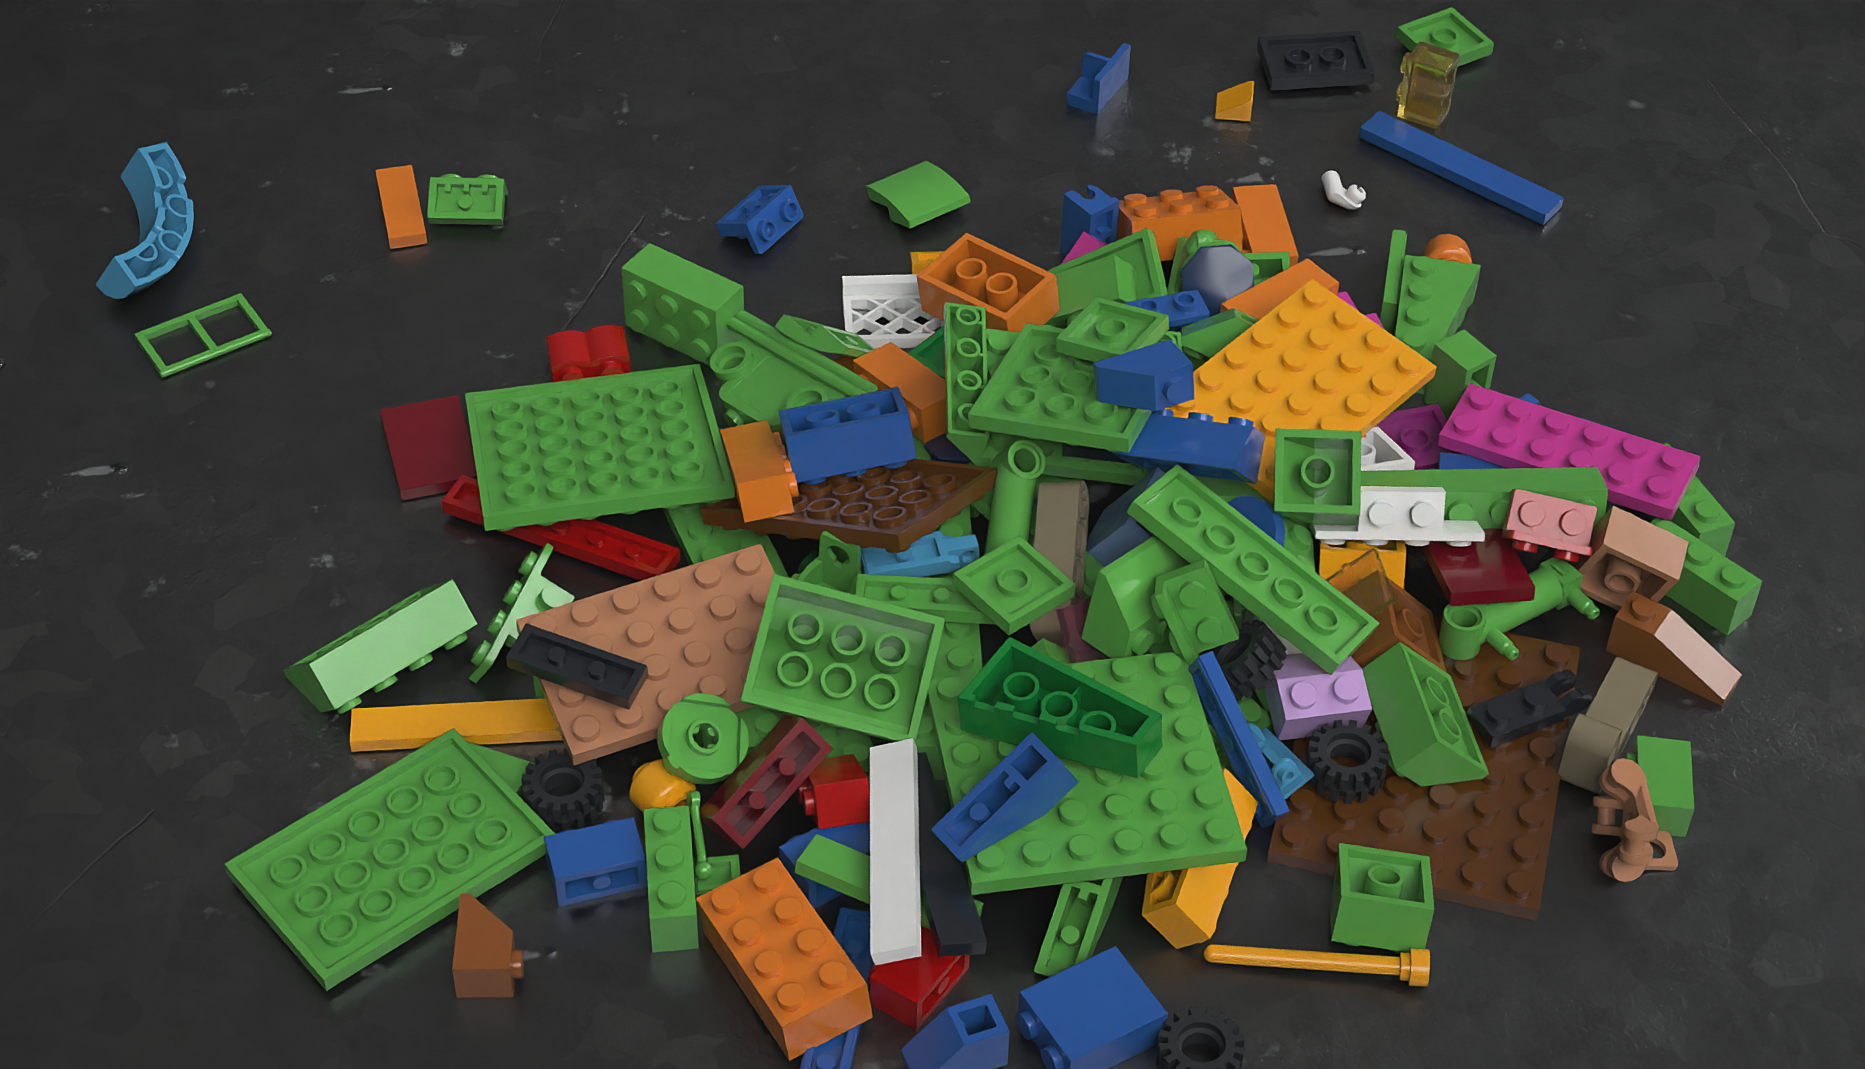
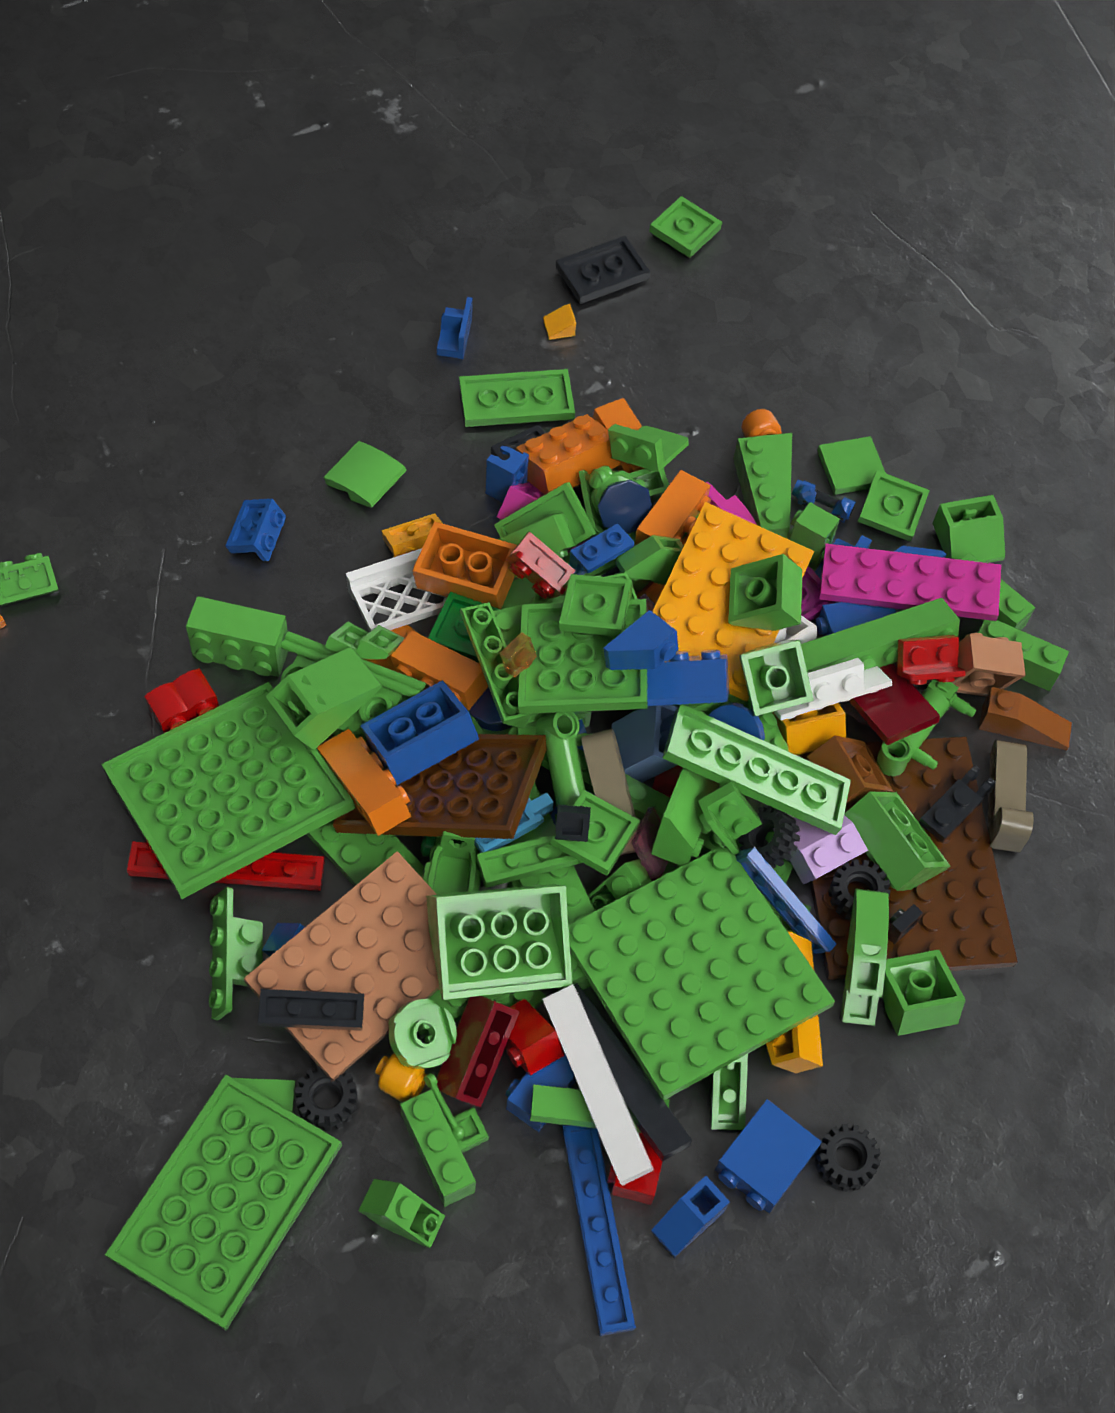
camera: 25 degrees left, 15 degrees up
slope [283,579,477,714] -> none
light orange tile [350,698,563,752] -> none
dark red tile [380,395,477,500] -> none
dark orange slope [452,894,524,998] -> none
blue brick [544,817,648,907] -> none
orange brick [696,857,873,1061] -> none
blue slope [931,732,1079,862] -> none
green wedge [958,637,1163,778] -> none
light orange piece [1203,944,1430,987] -> none
dark azure hinge [1248,723,1315,799] -> none
white arm [1321,170,1366,210] -> none
clear yellow piece [1326,548,1396,617] -> none
blue tile [1359,111,1564,225] -> none
bright green tile [1380,229,1407,332] -> none
clear yellow brick [1395,41,1460,129] -> none
nougat piece [1591,758,1678,882] -> none
bright green brick [1624,735,1694,837] -> none
none -> bright green slope [266,647,383,750]
none -> bright green slope [358,1179,445,1248]
none -> bright green plate [459,369,575,427]
none -> clear orange plate [500,632,537,678]
none -> bracket [505,532,576,599]
none -> black tile [555,805,591,842]
none -> bright green bracket [608,424,689,472]
none -> bright green slope [728,554,803,631]
none -> blue piece [792,479,856,523]
none -> bright green tile [817,436,885,495]
none -> bright green slope [840,889,889,1026]
none -> bright green plate [857,470,930,542]
none -> black plate [888,904,923,945]
none -> bright green slope [932,495,1005,563]

